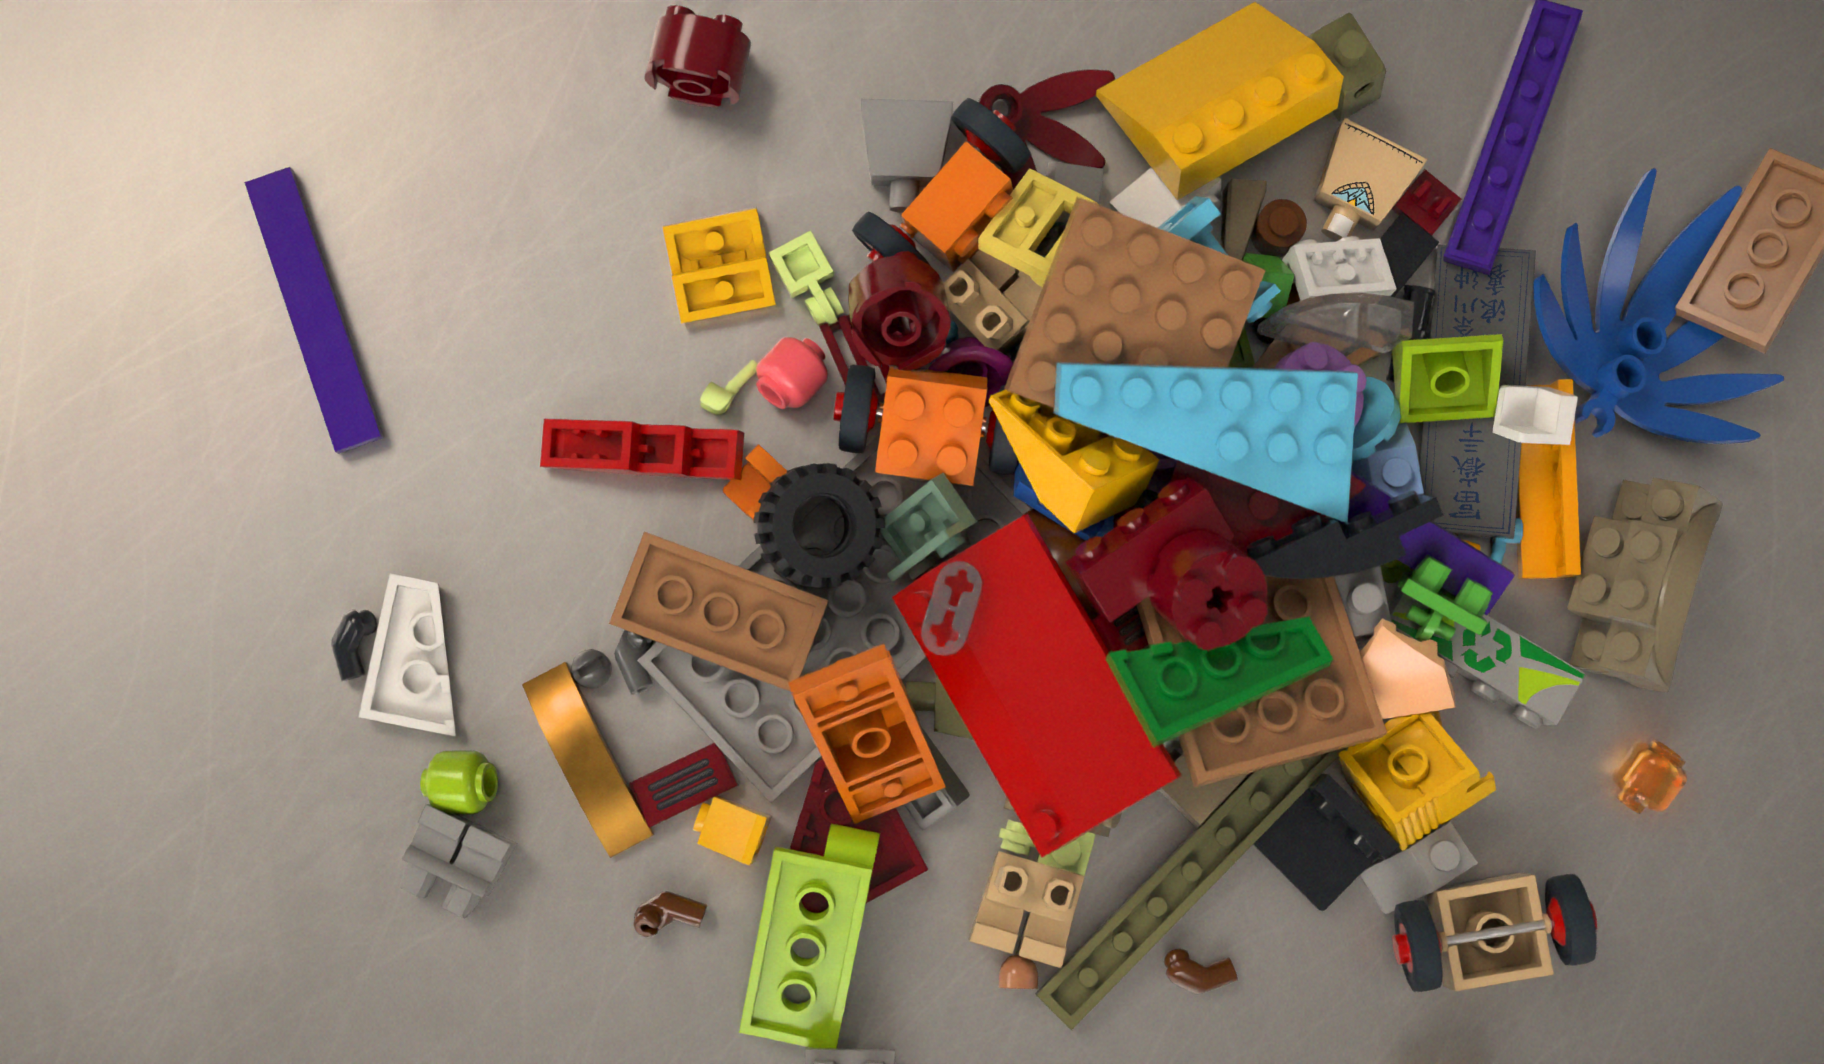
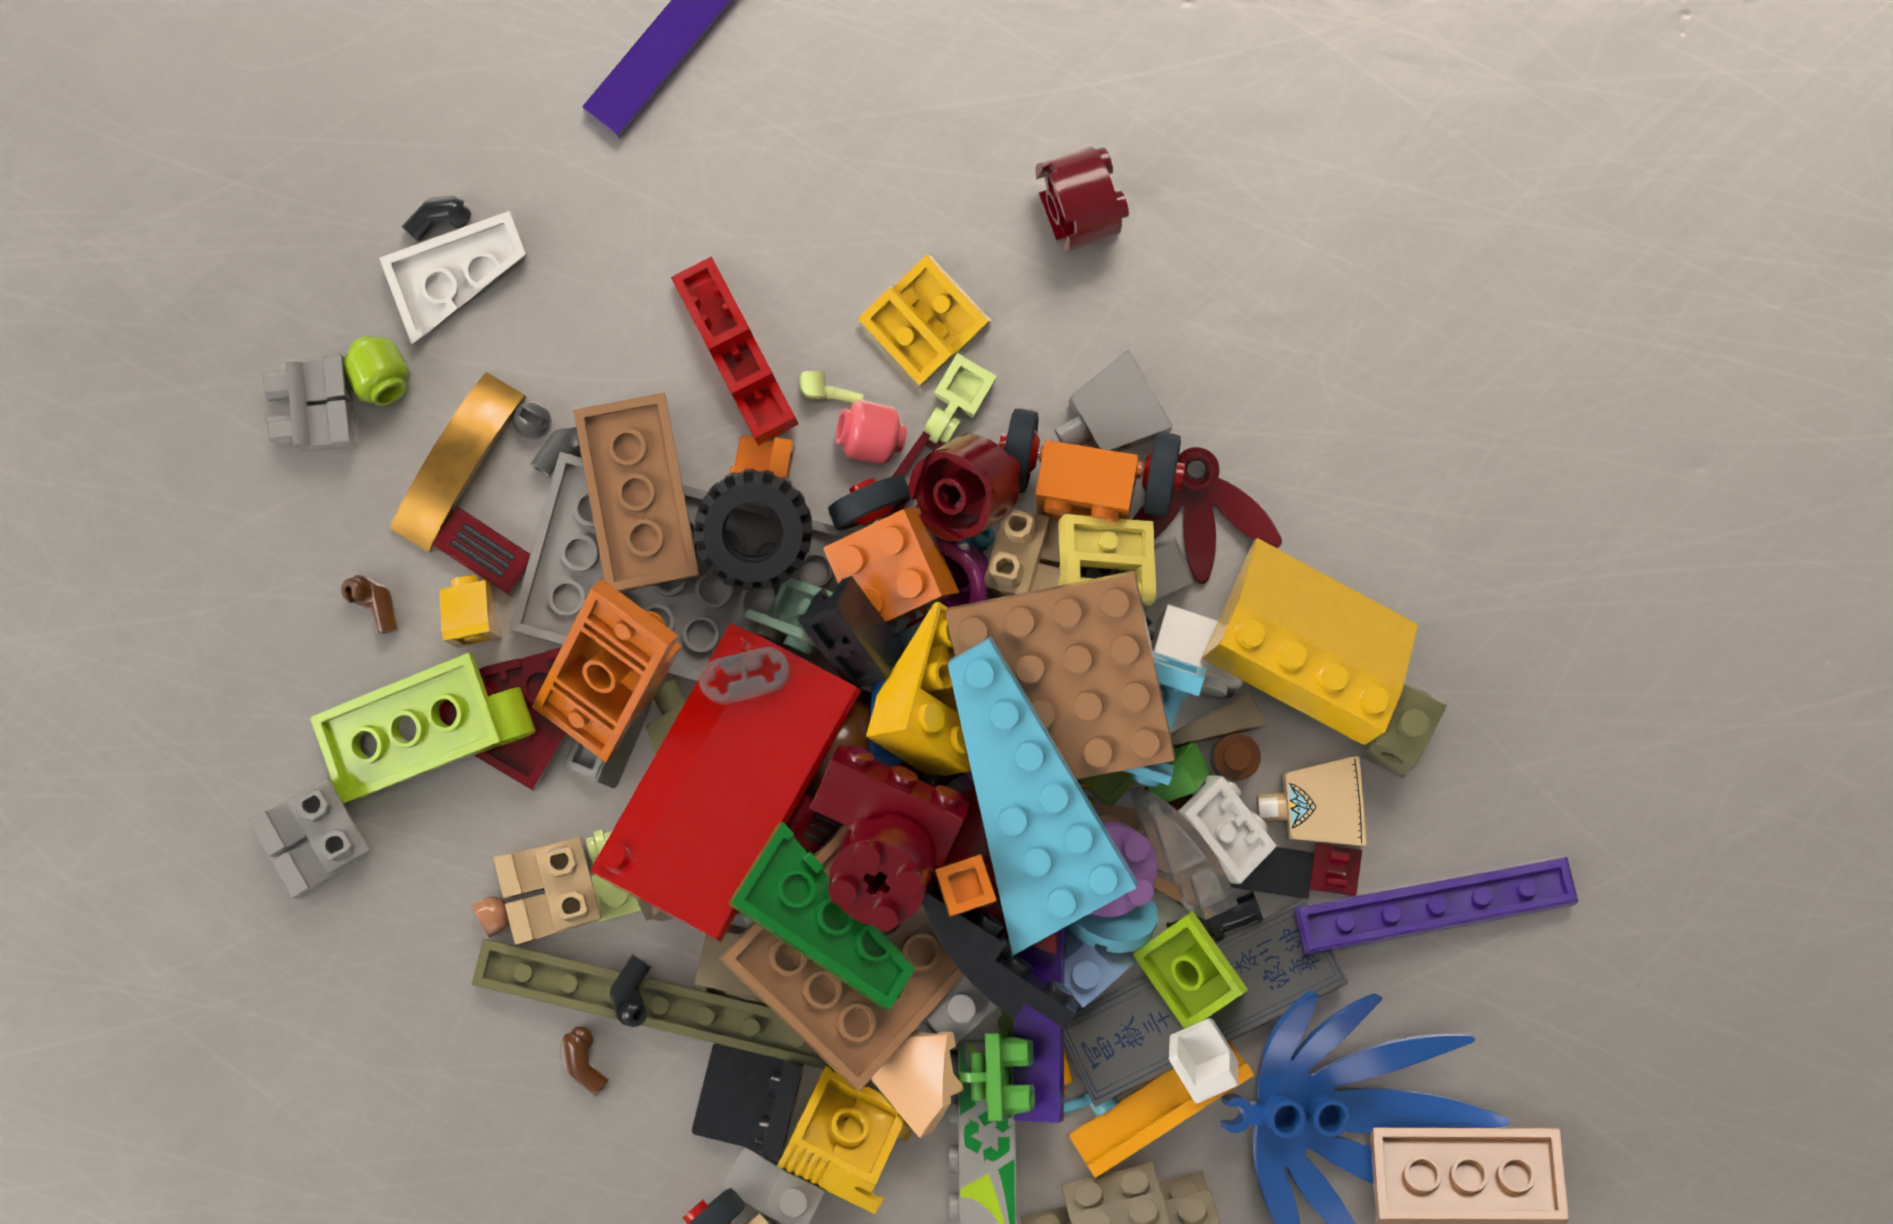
camera: 60 degrees right, 0 degrees up
none -> black arm [610,954,652,1028]
none -> black hinge [798,576,903,688]
none -> orange panel [932,854,997,917]

